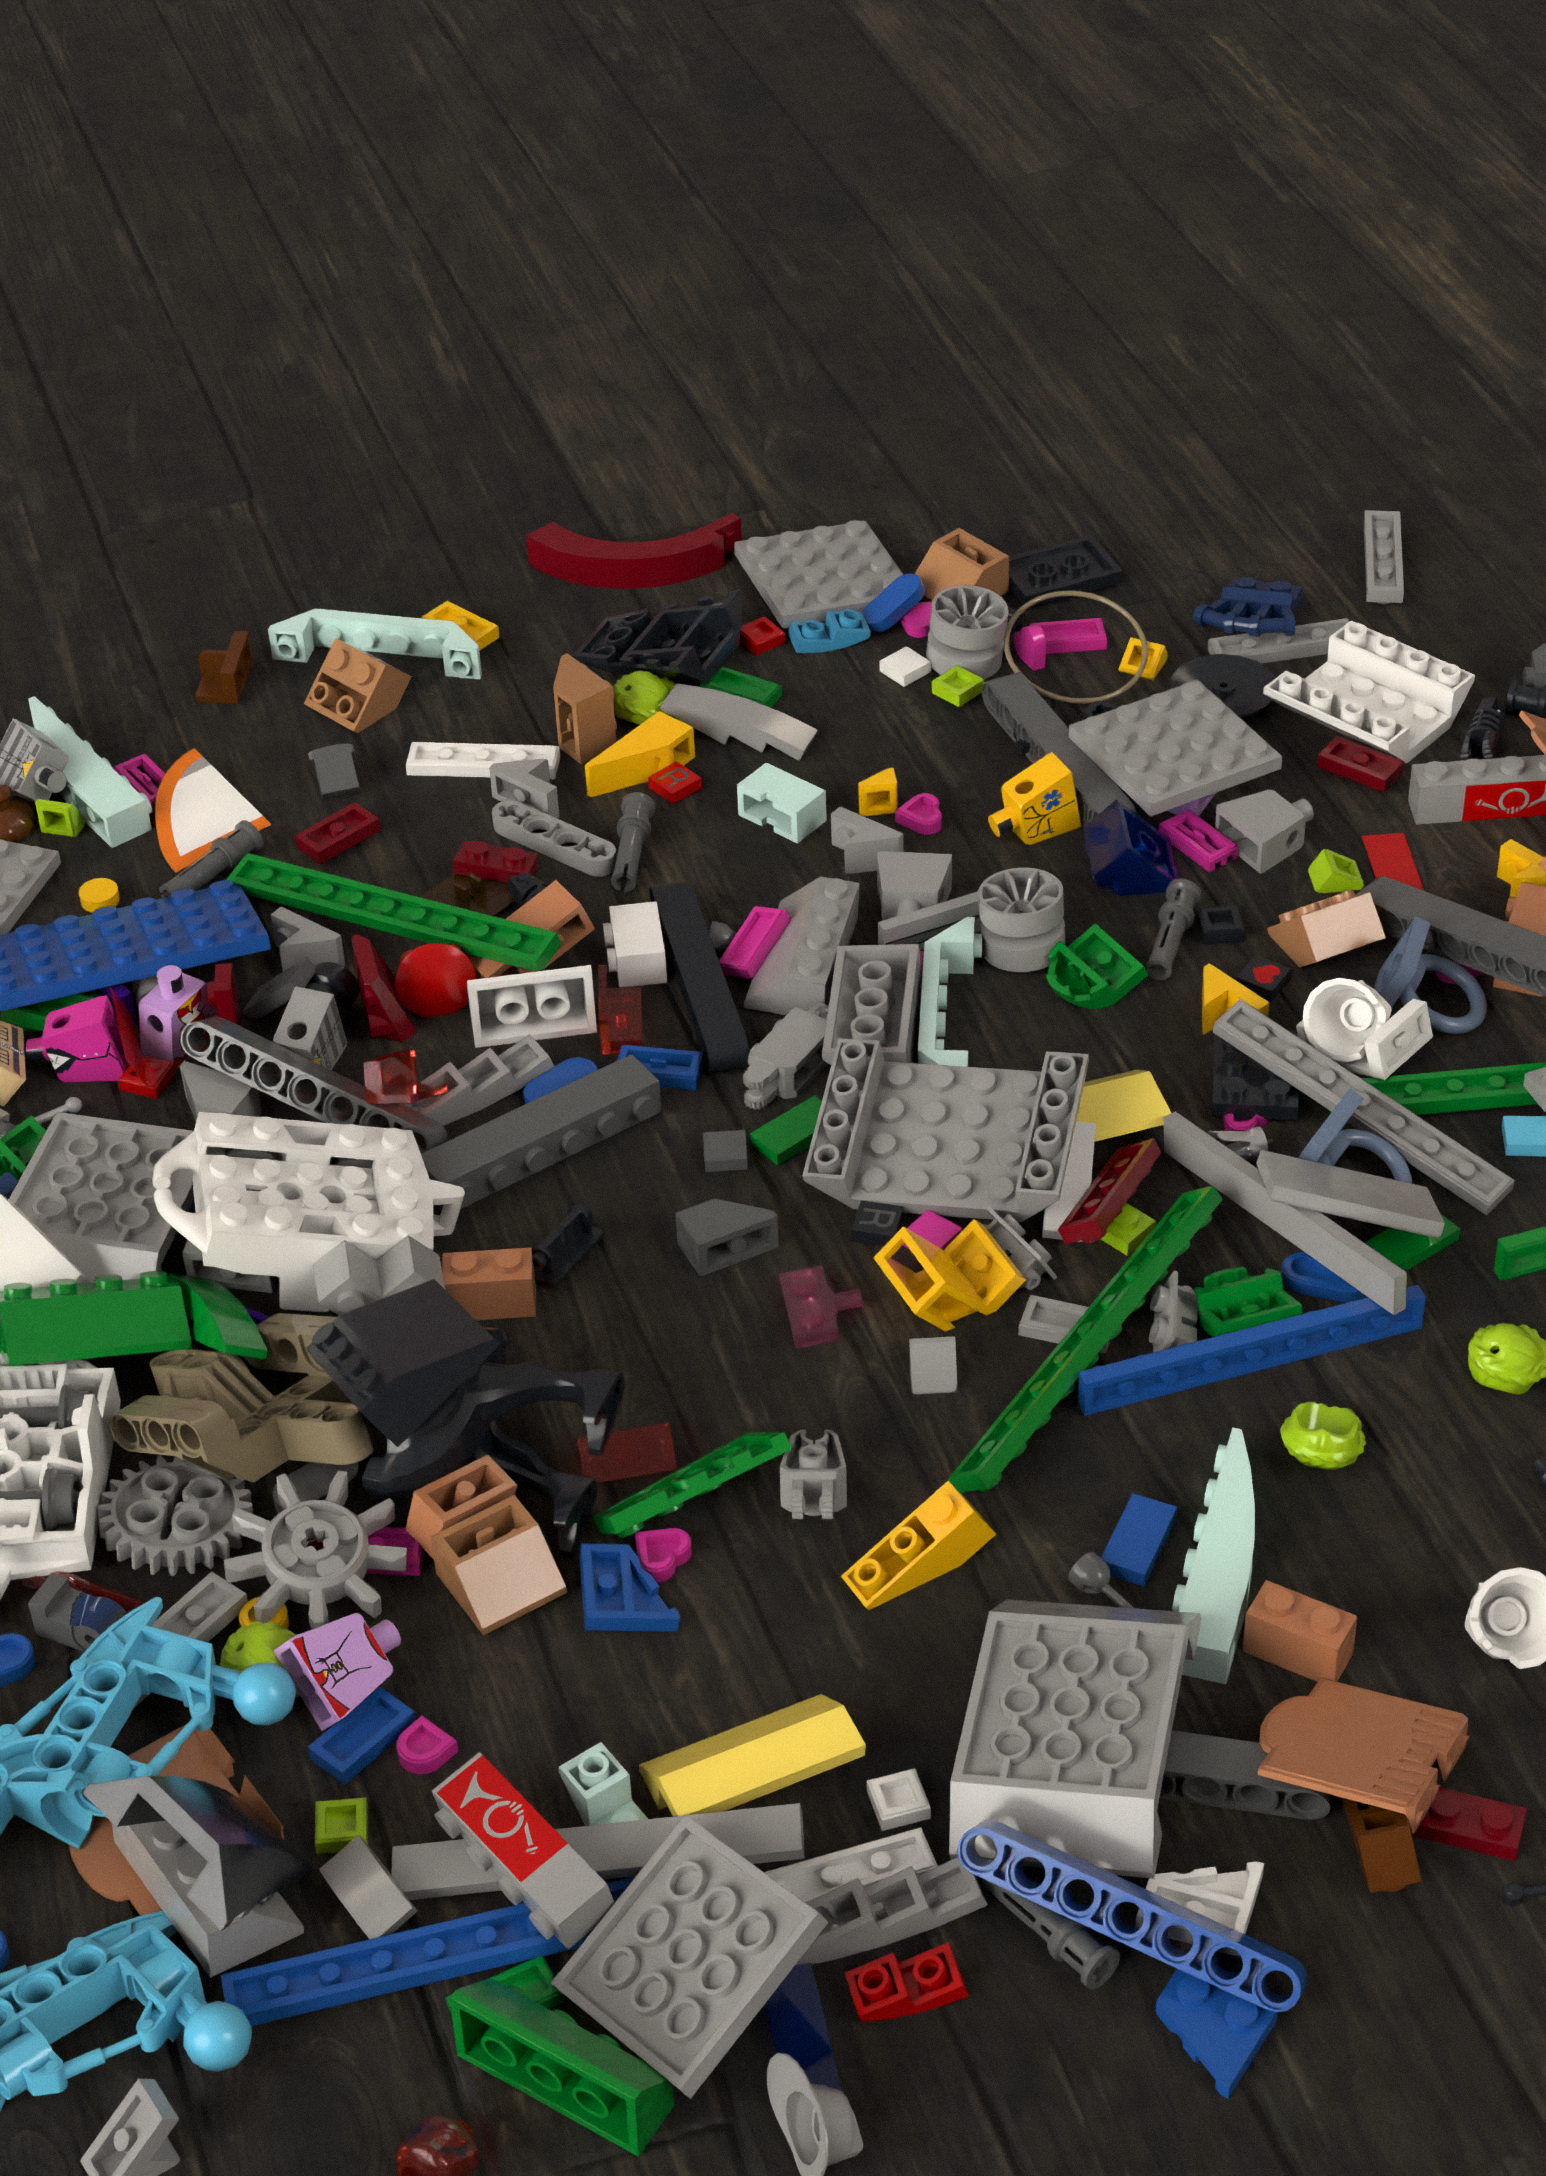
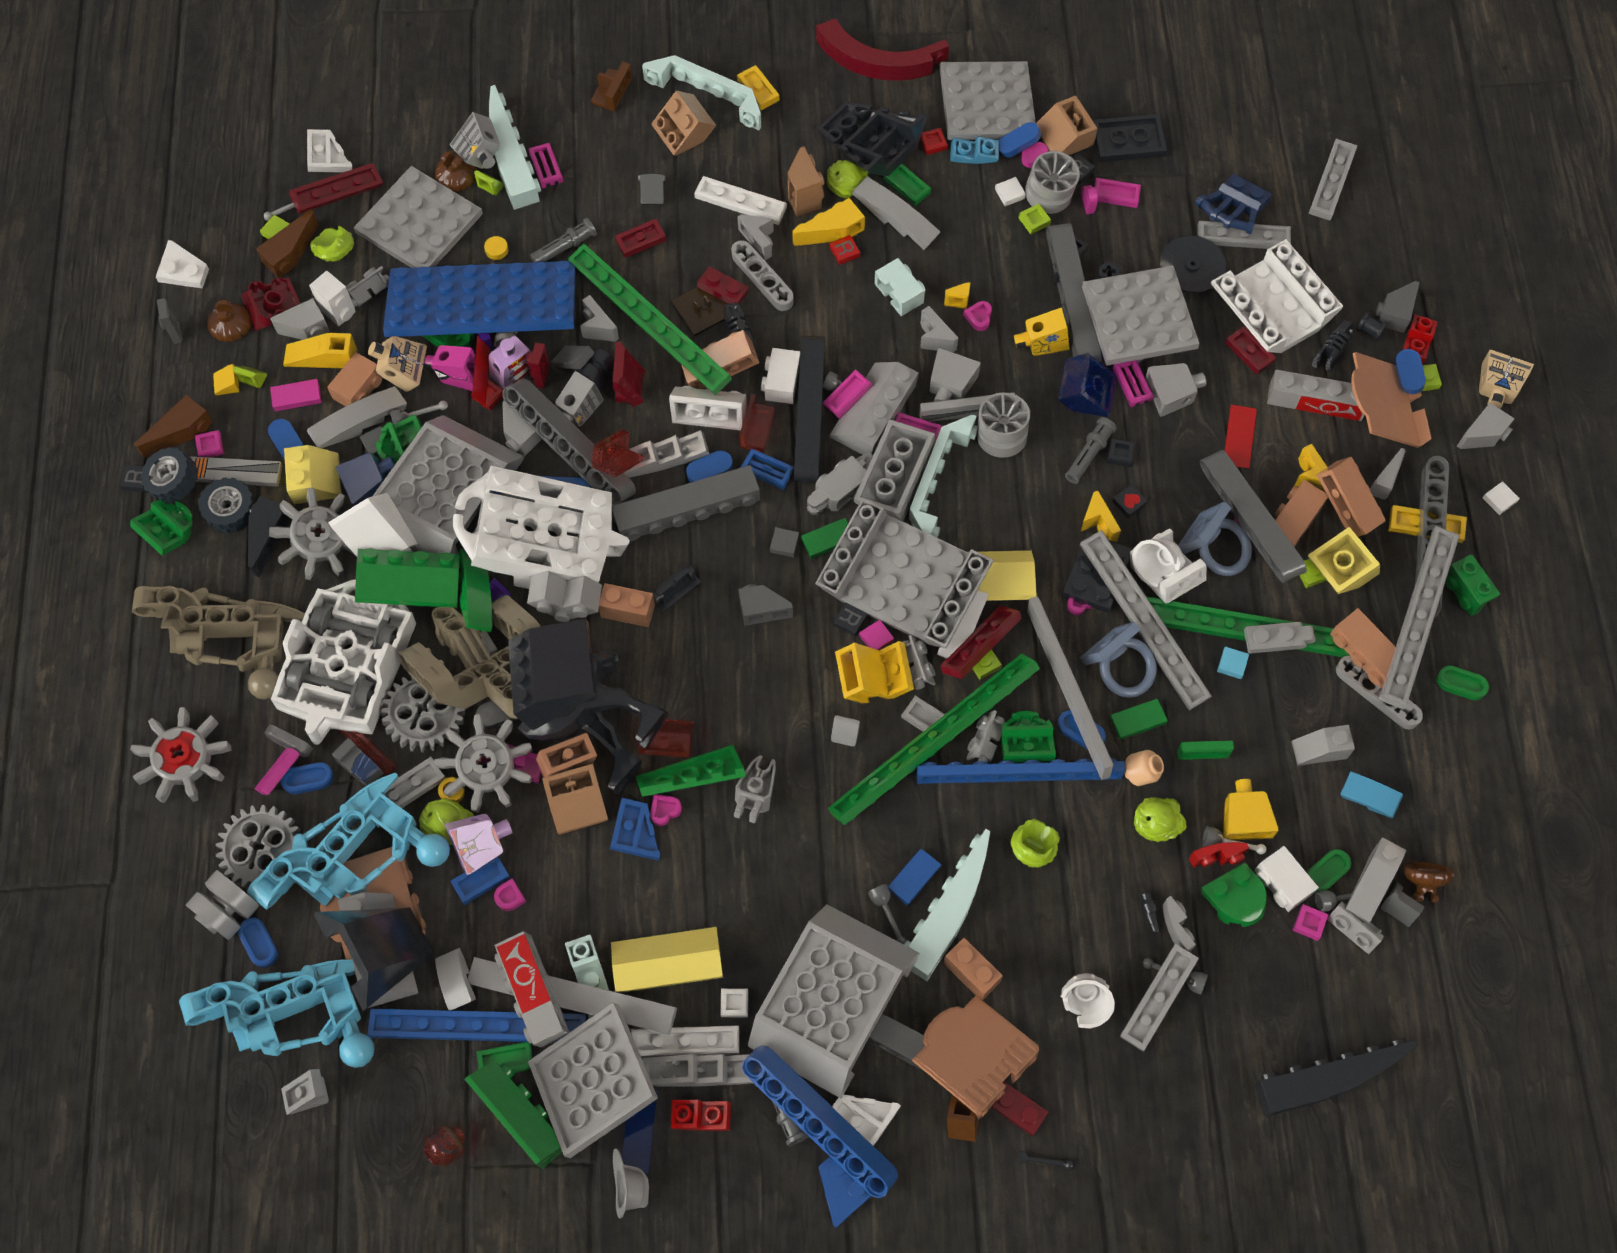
camera: 15 degrees right, 25 degrees up
white sticker [155,748,272,873] -> none
lime tile [315,1797,368,1854] -> none
red dish [395,943,476,1017] -> none
dark grey pin [611,792,655,892] -> none
clear pink plate [779,1265,863,1349] -> none
yellow slope [841,1481,996,1610] -> none
dark tan piece [1004,591,1148,704] -> none
green slope [1046,923,1148,1009] -> none
yellow slope [1118,637,1168,680] -> none
flat silver piece [1208,1126,1274,1161] -> none
light grey tile [1256,1150,1445,1238] -> none
slope [1267,889,1386,968] -> none
lime slope [1308,849,1364,893] -> none
none -> light nougat head [1124,750,1164,786]

